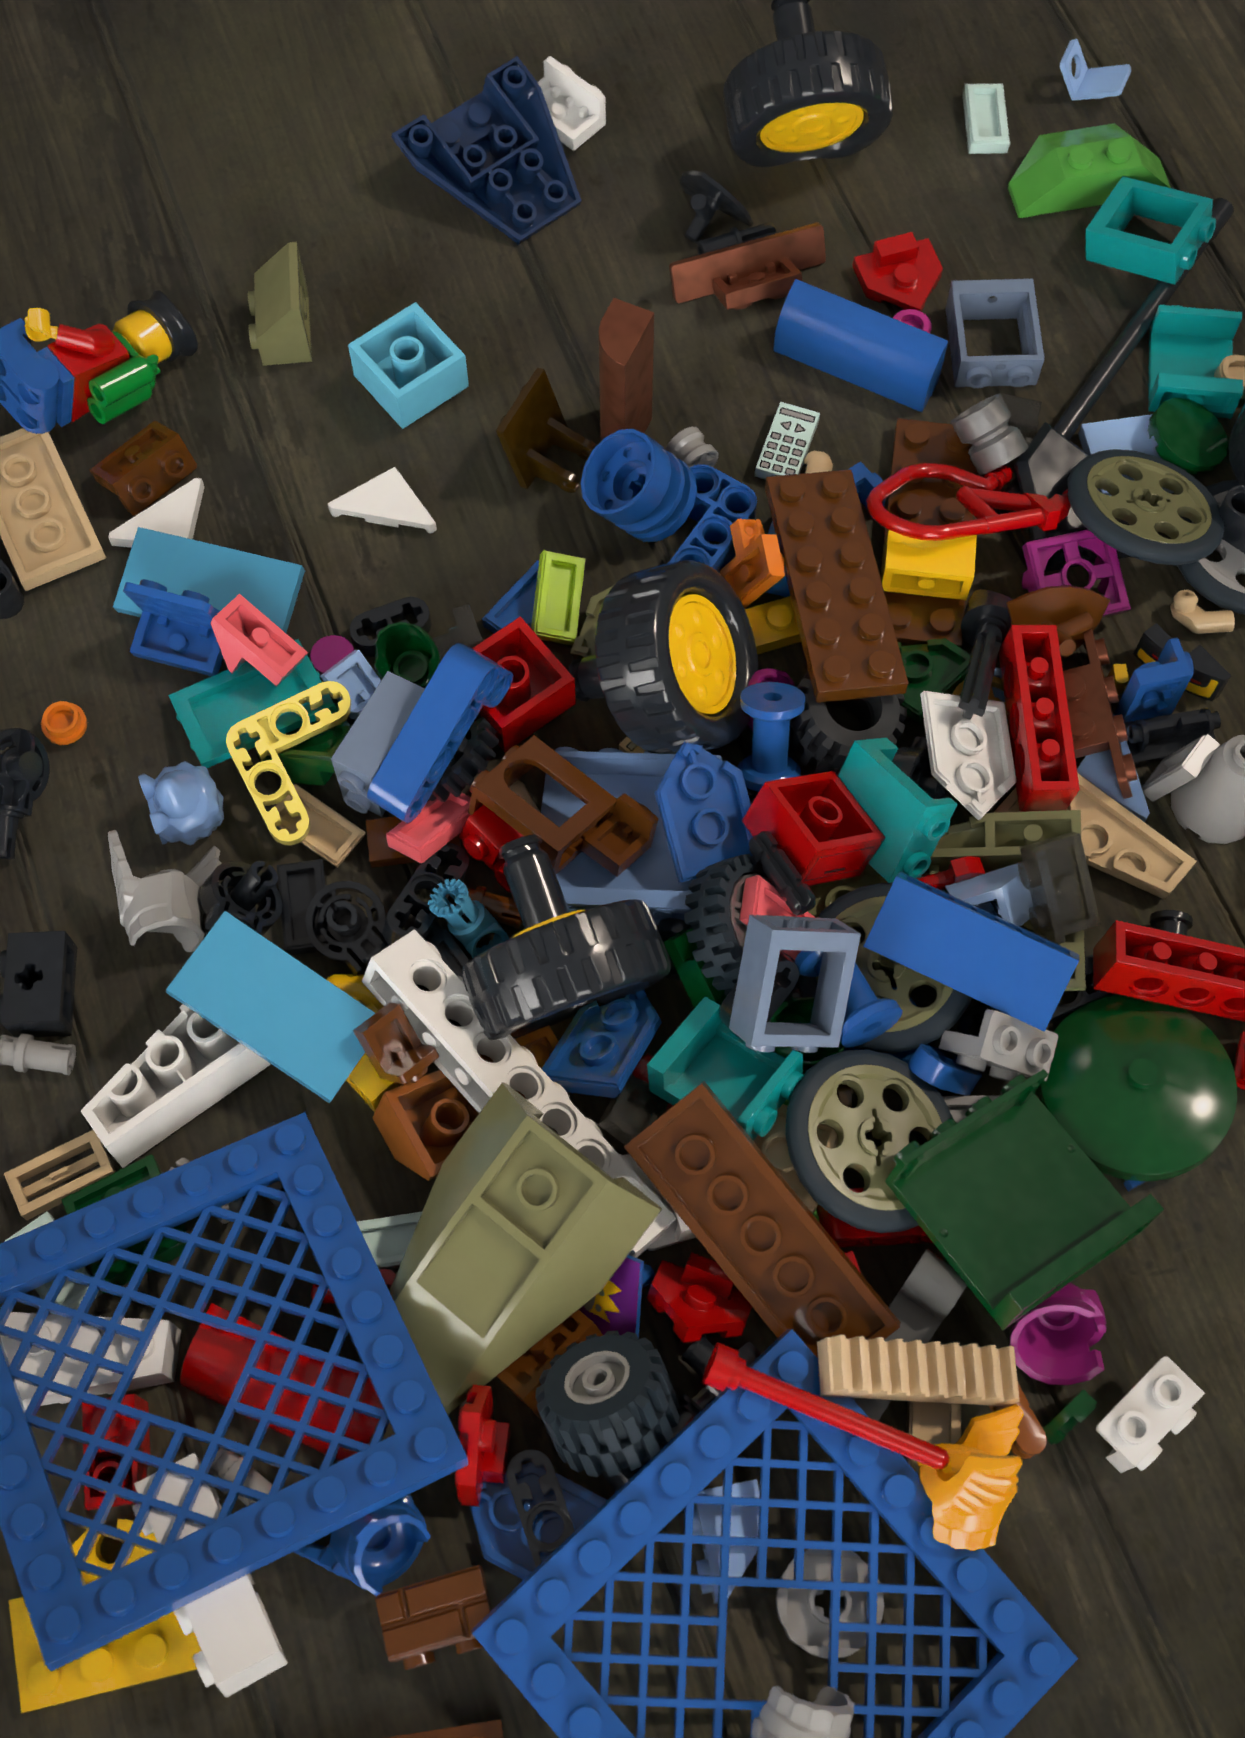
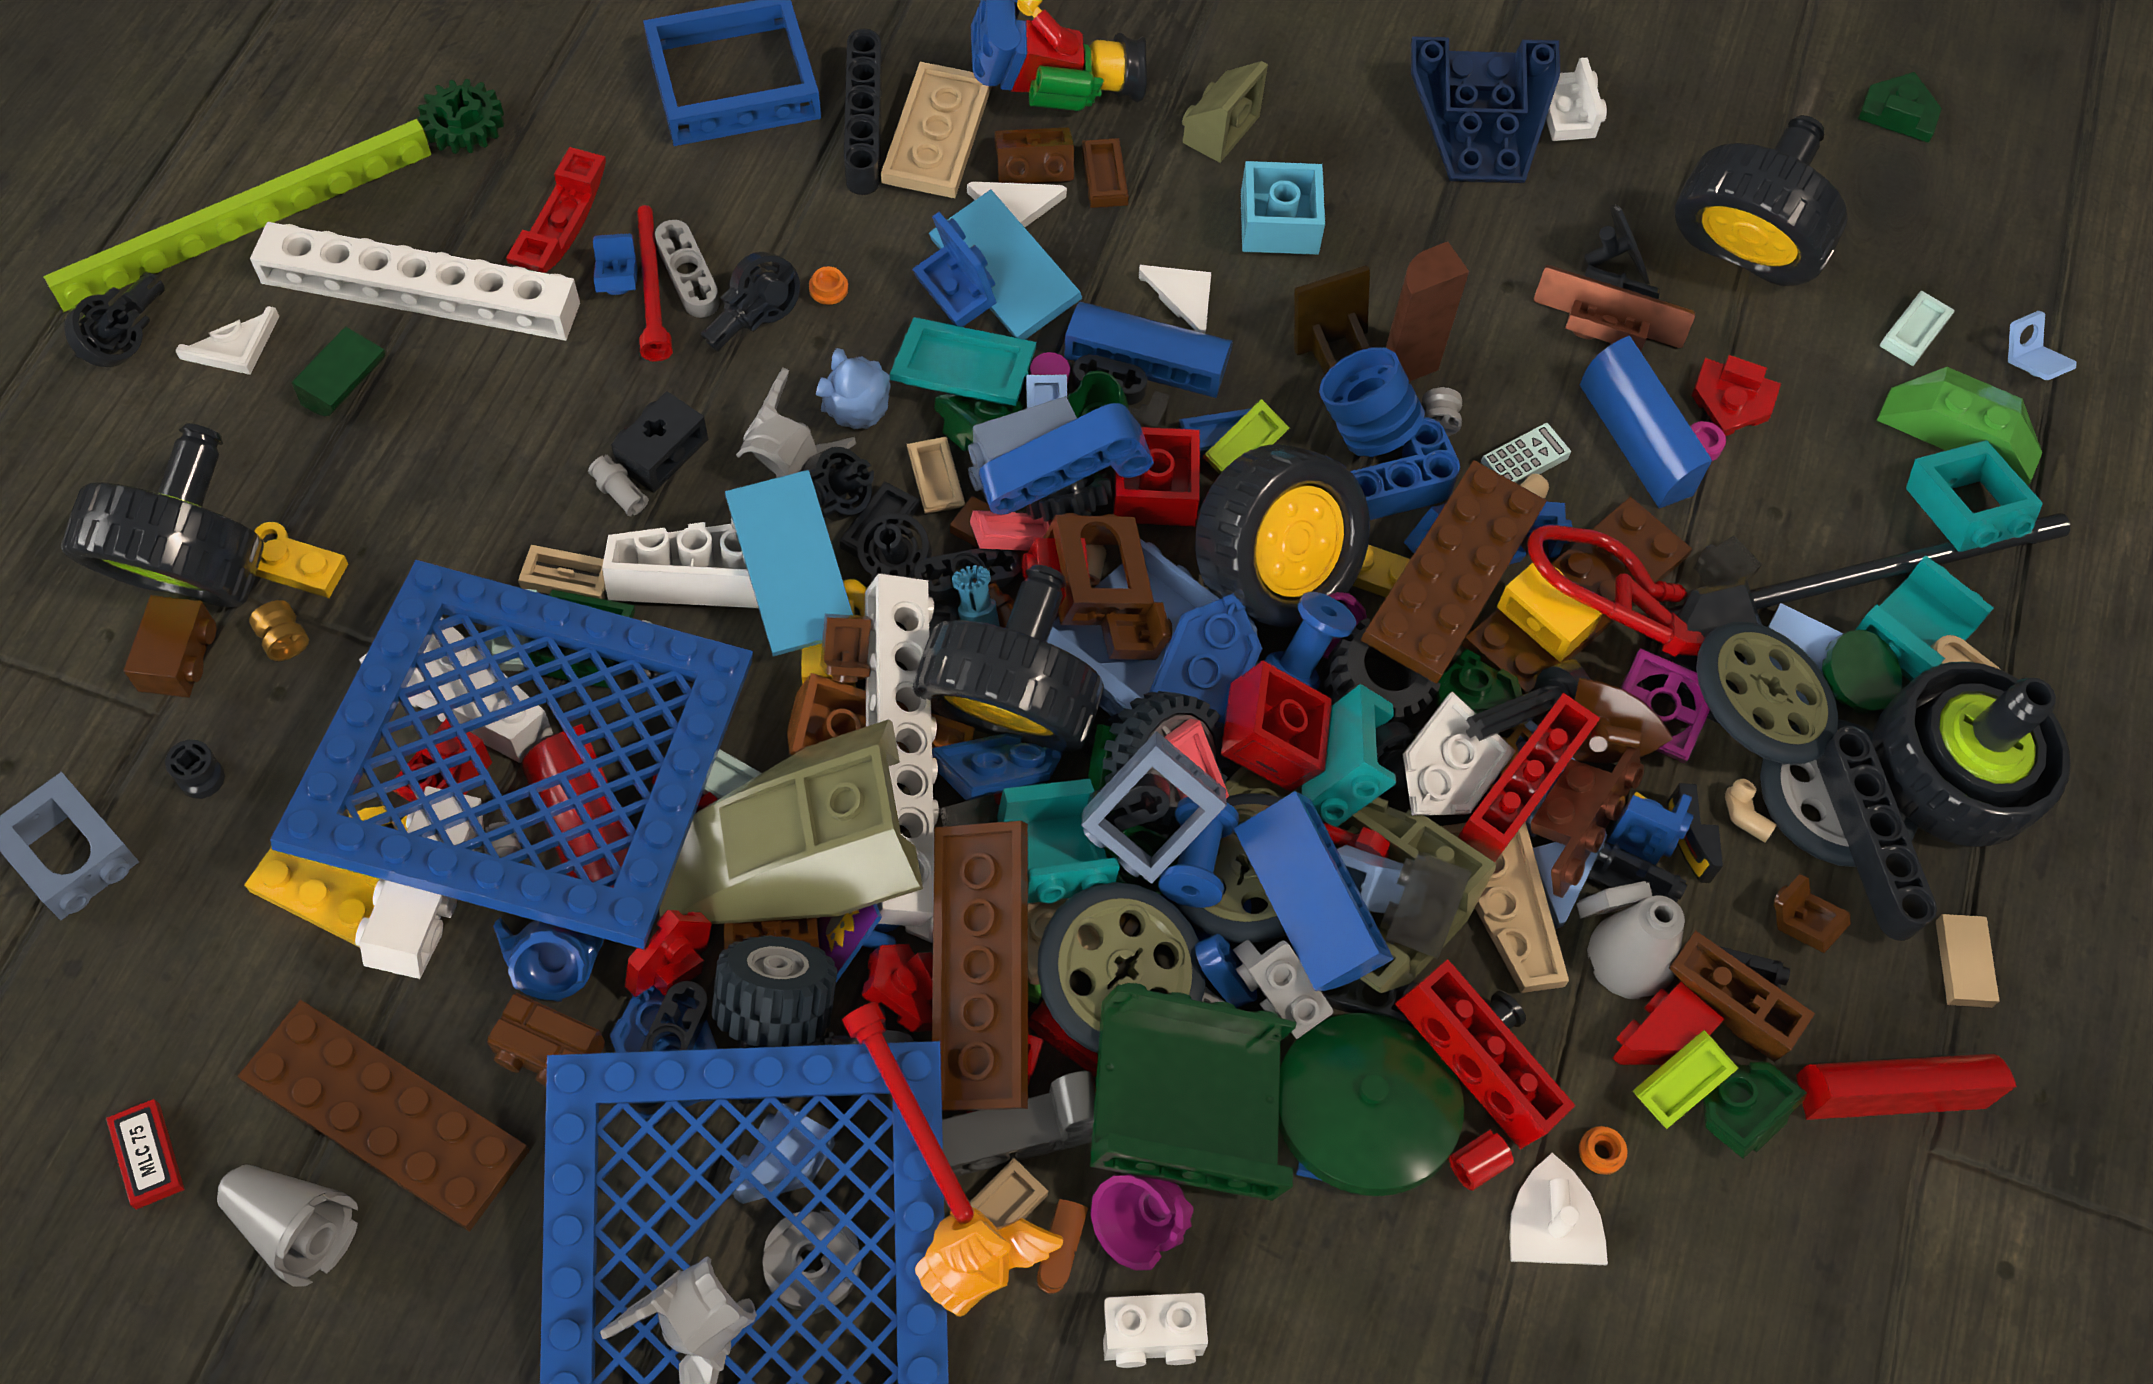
camera: 35 degrees right, 5 degrees down
coral slope [210,594,308,686] -> none
light yellow beam [226,681,351,846] -> none
orange hinge [720,519,785,609] -> none
black axle [749,831,816,916] -> none
tan gear [817,1335,1020,1406] -> none
sand blue window [945,279,1044,388] -> none
flat silver wheel [951,394,1028,475] -> none
dark green tile [1042,1389,1097,1445] -> none
none -> blue brick [1064,302,1233,398]
none -> reddish brown tile [1082,138,1129,208]

